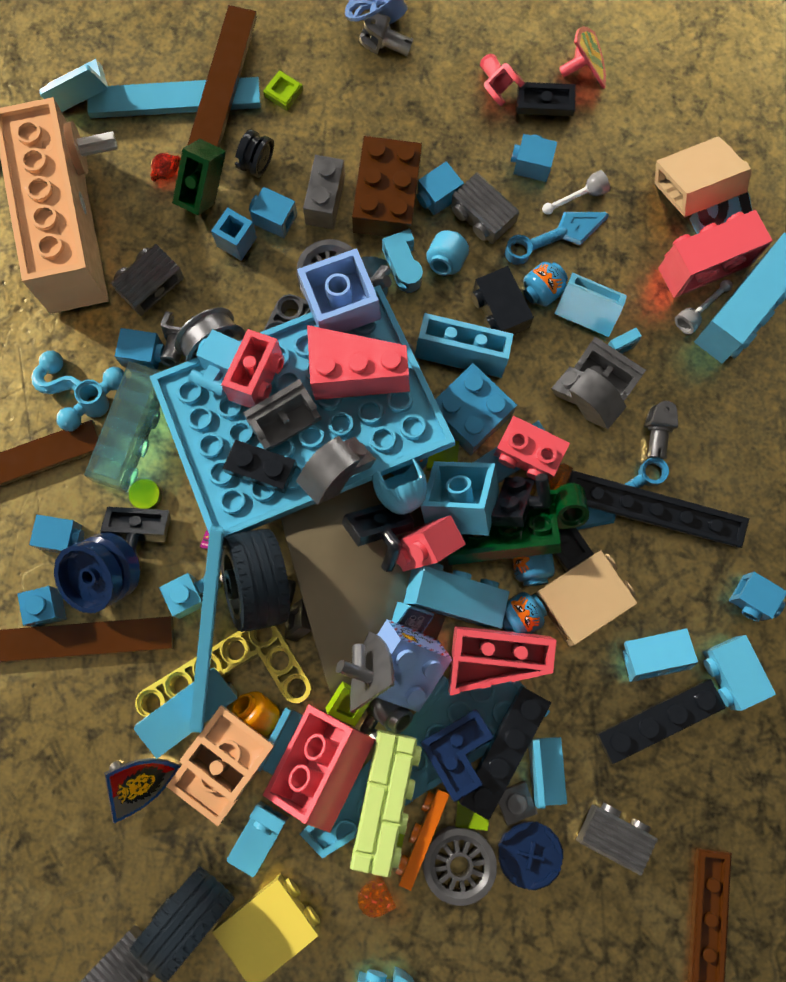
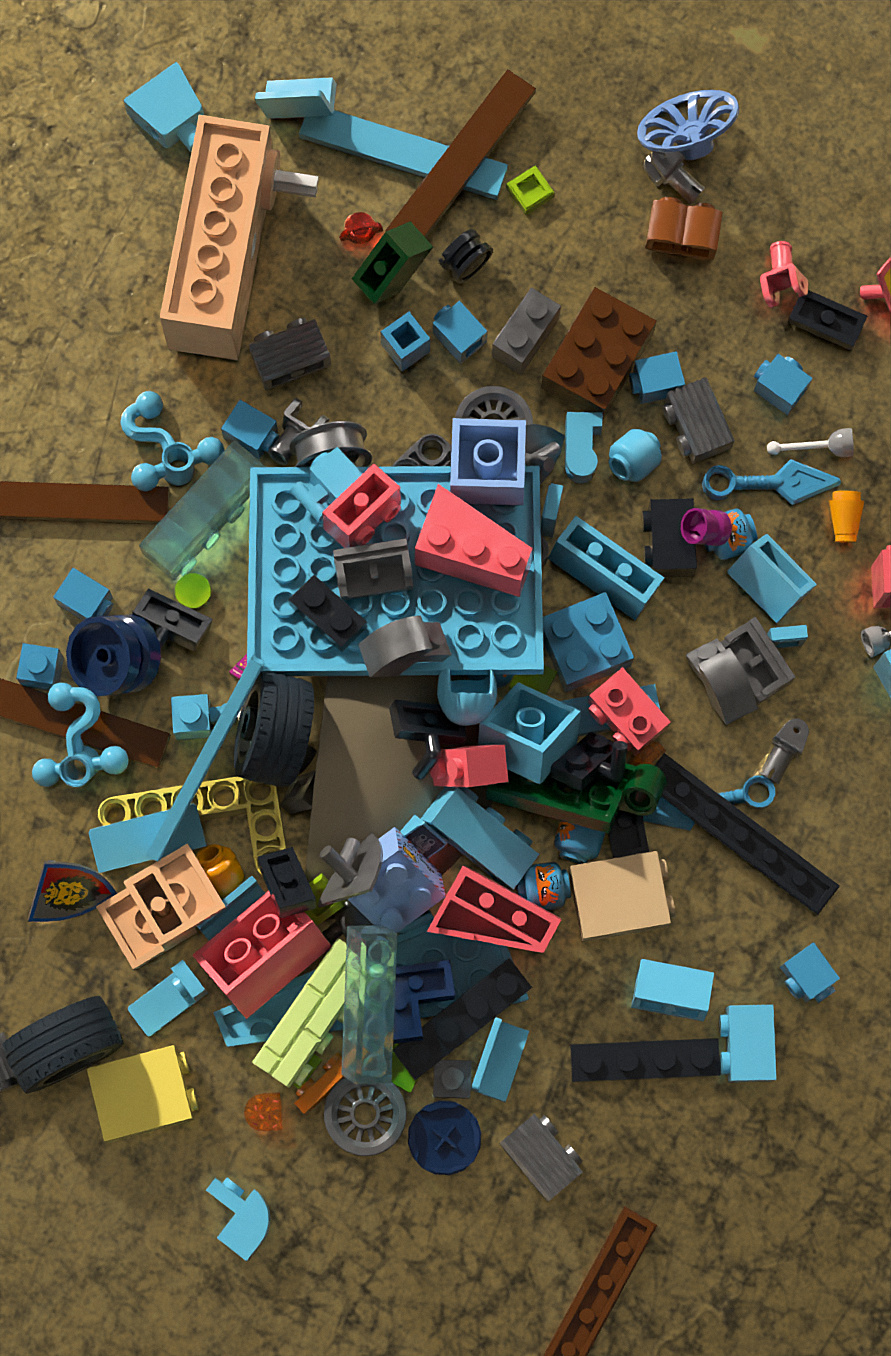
camera: 25 degrees right, 0 degrees up
none -> medium azure piece [32,683,128,787]
none -> black plate [257,847,316,918]
none -> clear light blue brick [341,925,397,1084]
none -> medium azure tile [541,483,563,538]
none -> dark orange brick [645,197,723,260]
none -> magenta wheel [681,508,732,546]
none -> light orange cone [829,491,865,543]

